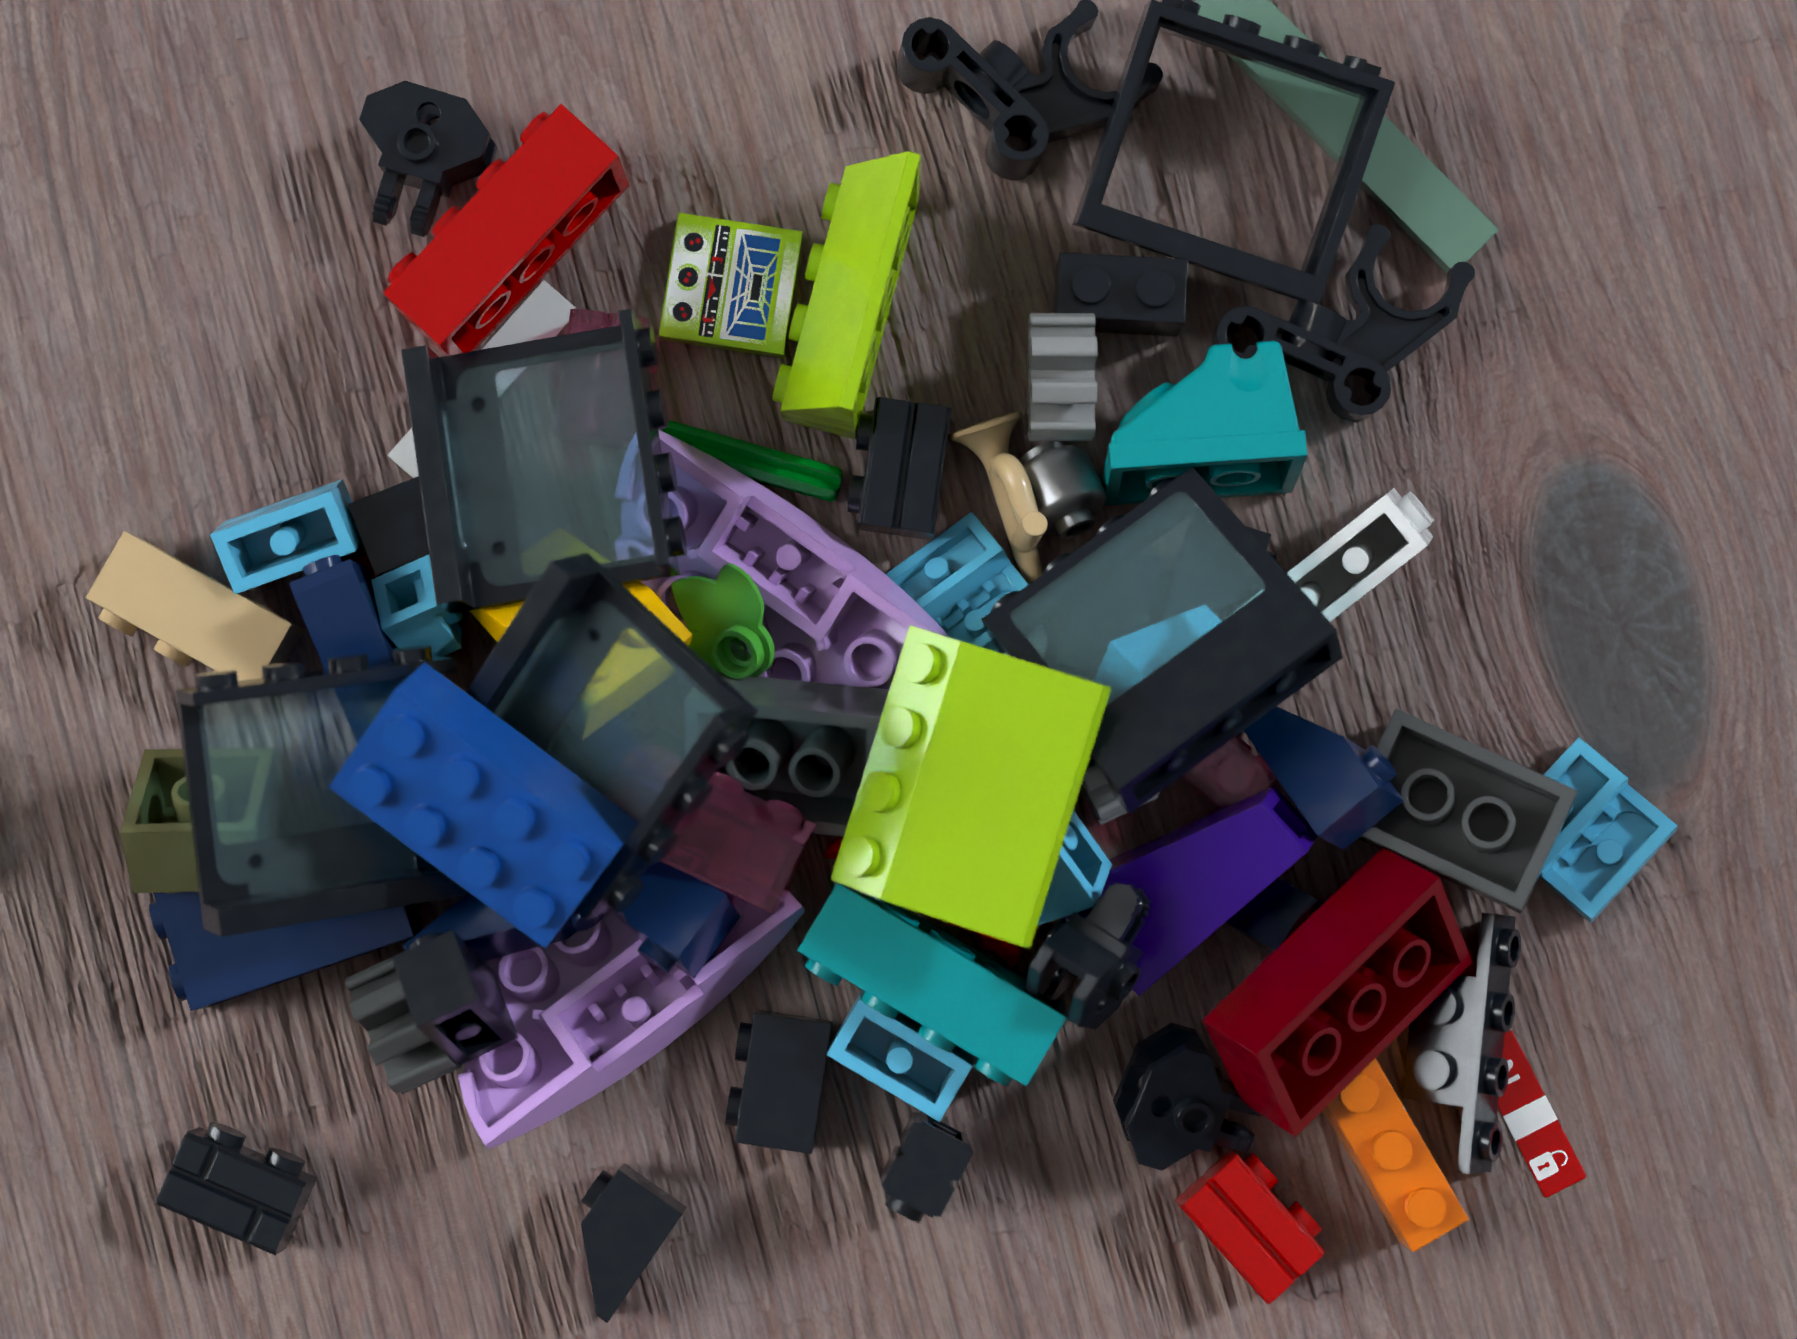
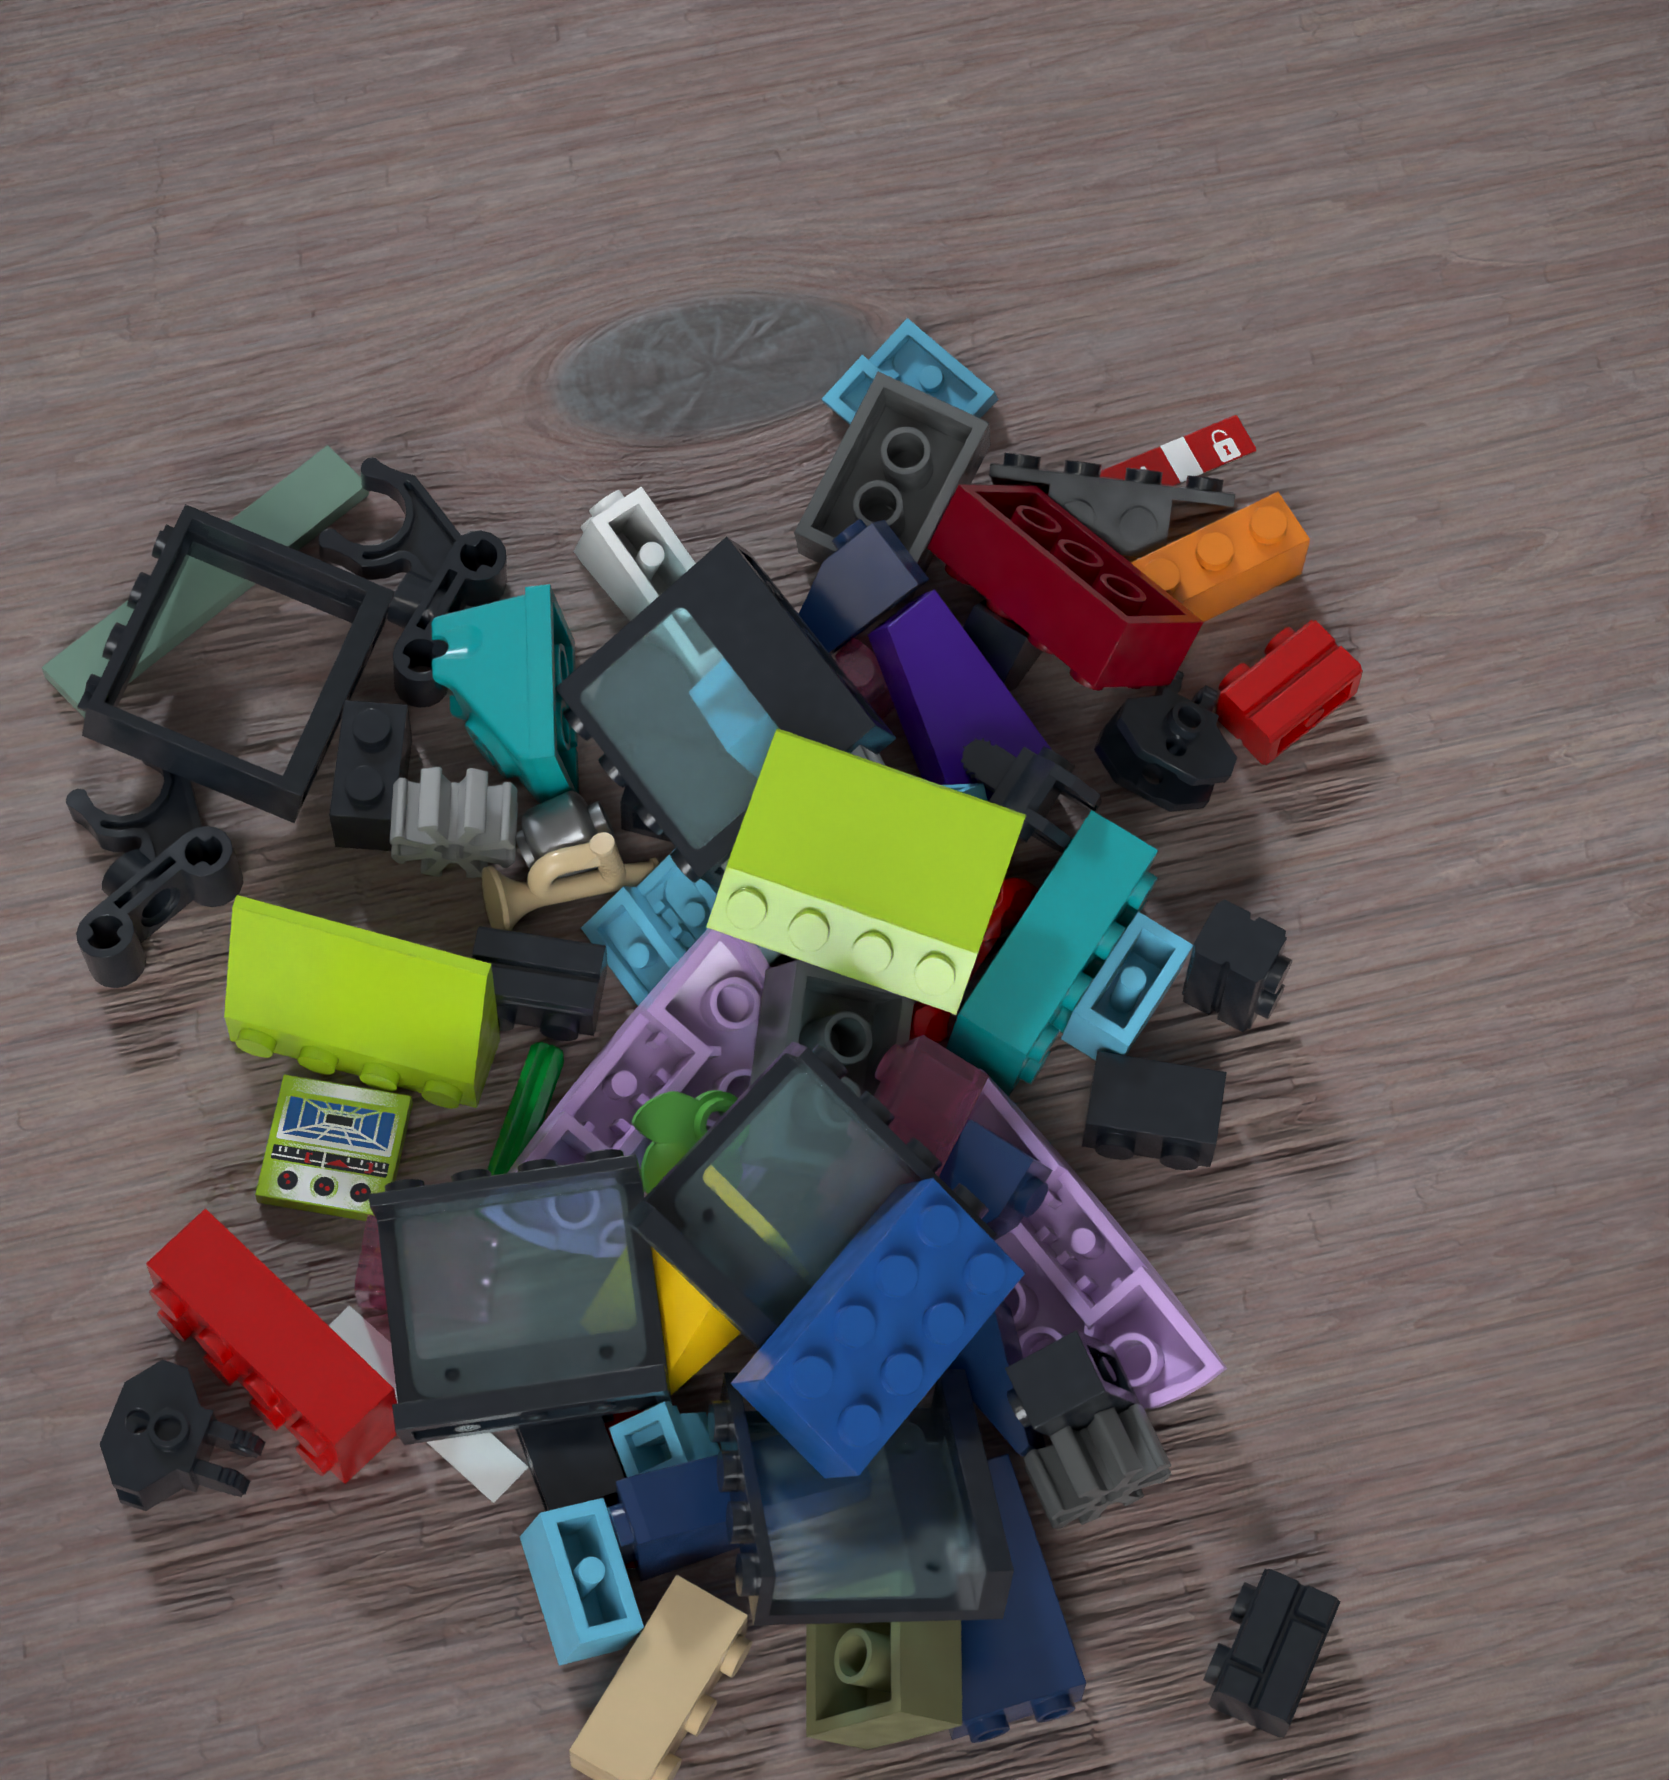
camera: 90 degrees left, 20 degrees down
black slope [581,1163,687,1323] -> none

